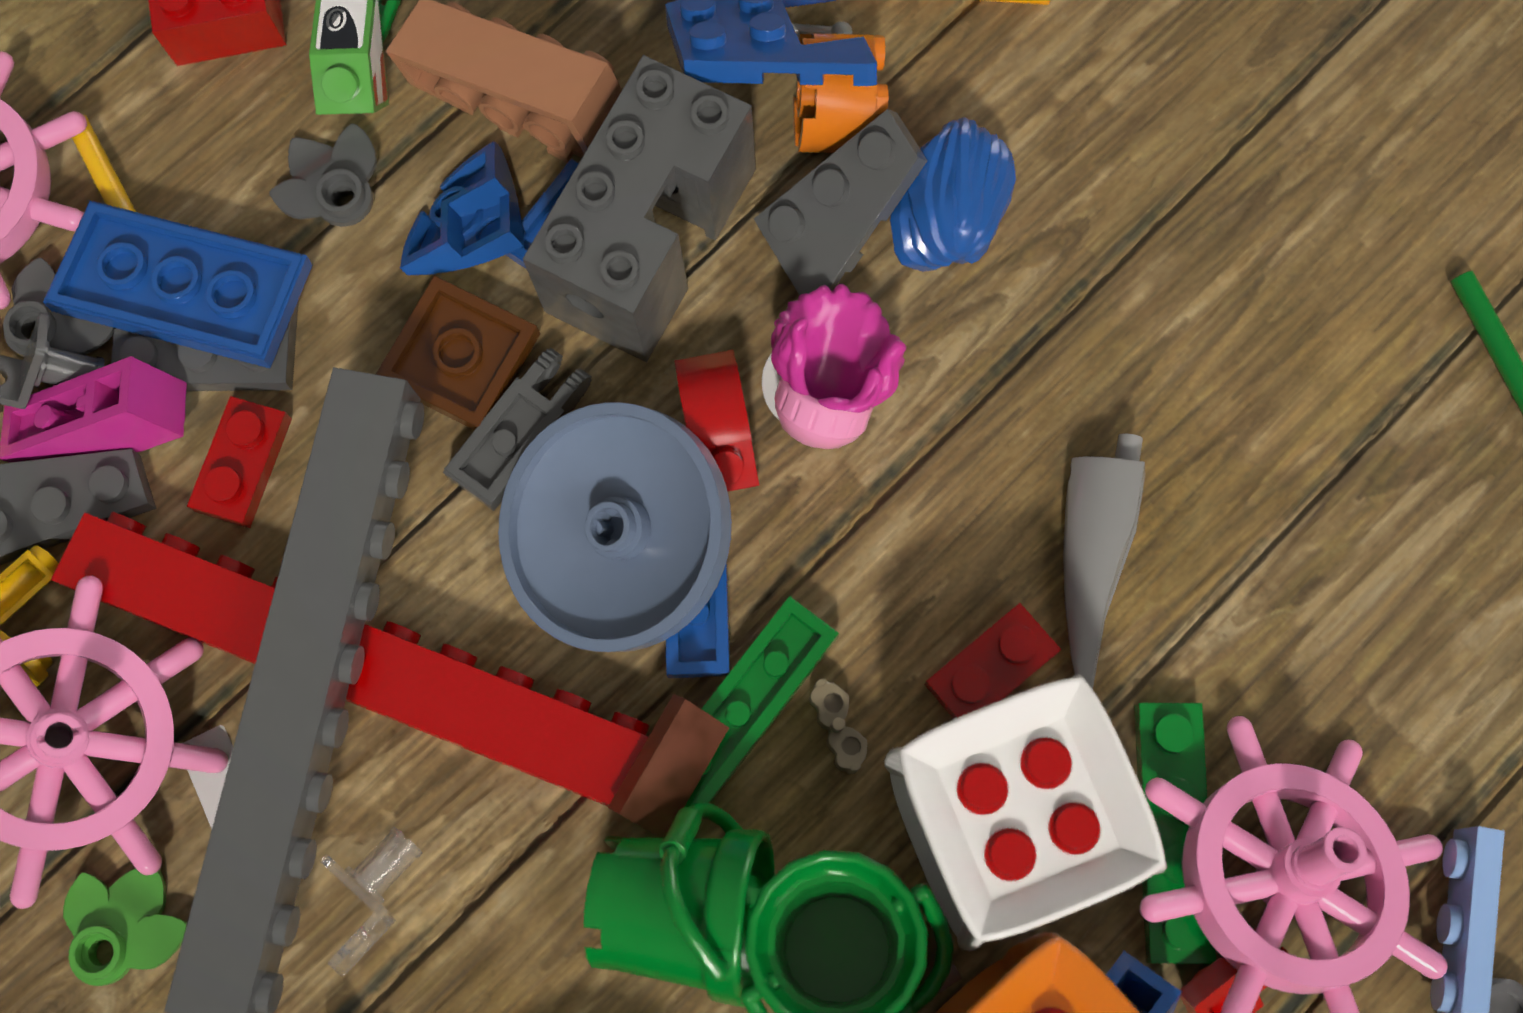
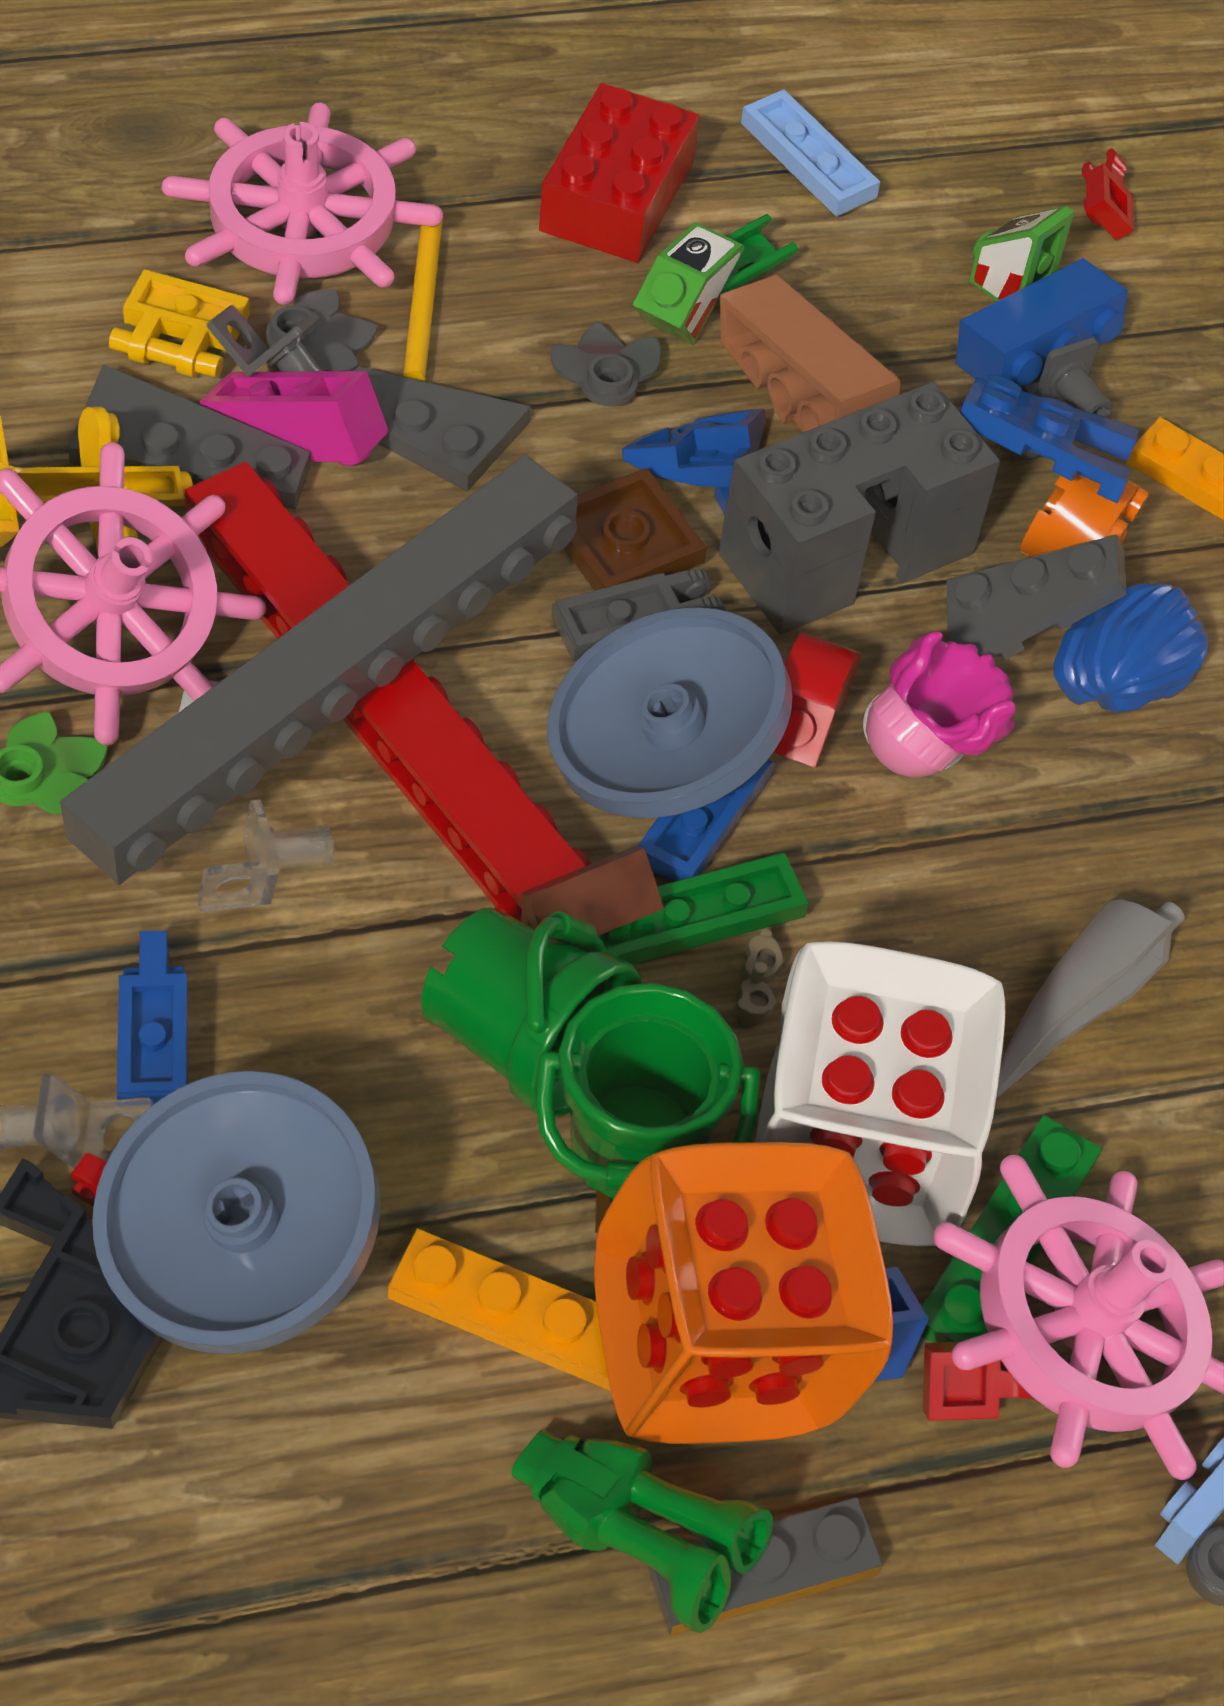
camera: 20 degrees right, 20 degrees down
blue tile [43,201,313,368] -> none
red plate [187,396,292,528] -> none

